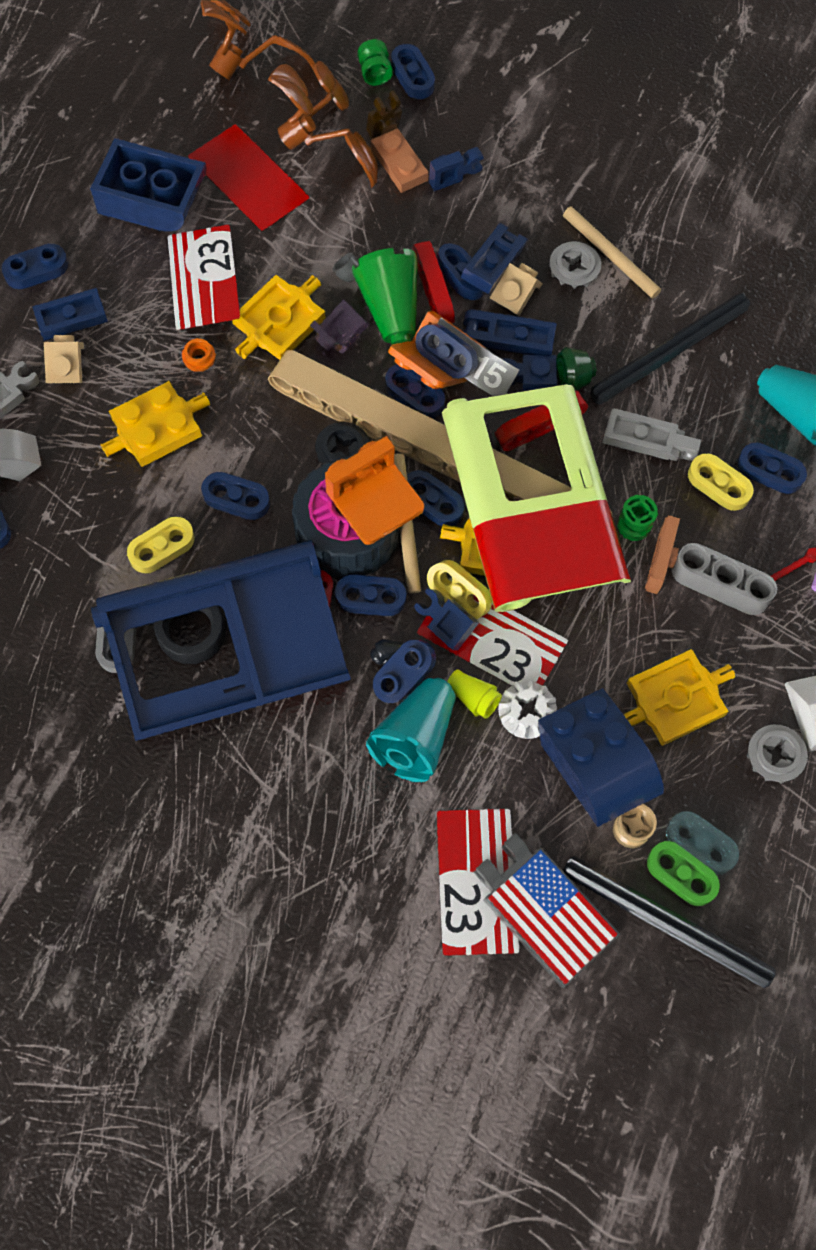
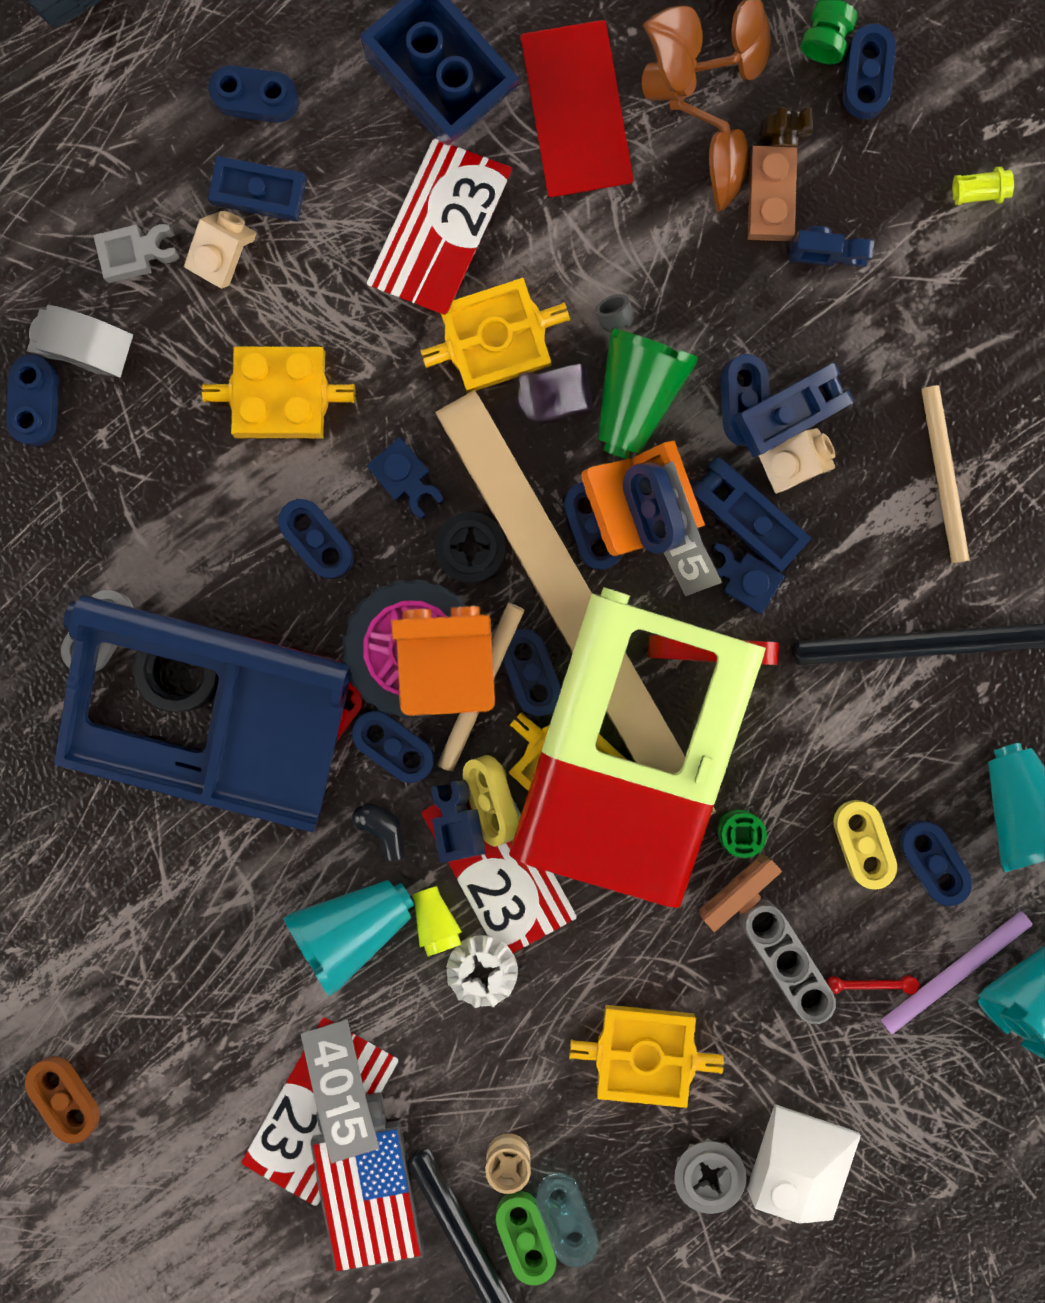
camera: 30 degrees right, 20 degrees up
light yellow plate [127,517,195,573] -> none
orange plate [182,338,216,372] -> none
dark blue plate [373,640,436,703] -> none
red beam [412,241,455,324] -> none
dark blue brick [538,688,664,827] -> none
light grey gear [549,242,601,289] -> none
dark green cone [556,347,596,391] -> none
light grey hinge [603,408,701,461] -> none
none -> dark orange plate [25,1056,100,1144]
none -> light grey sticker [301,1019,379,1164]
none -> dark blue plate [366,437,444,520]
none -> neon yellow pin [952,166,1014,205]

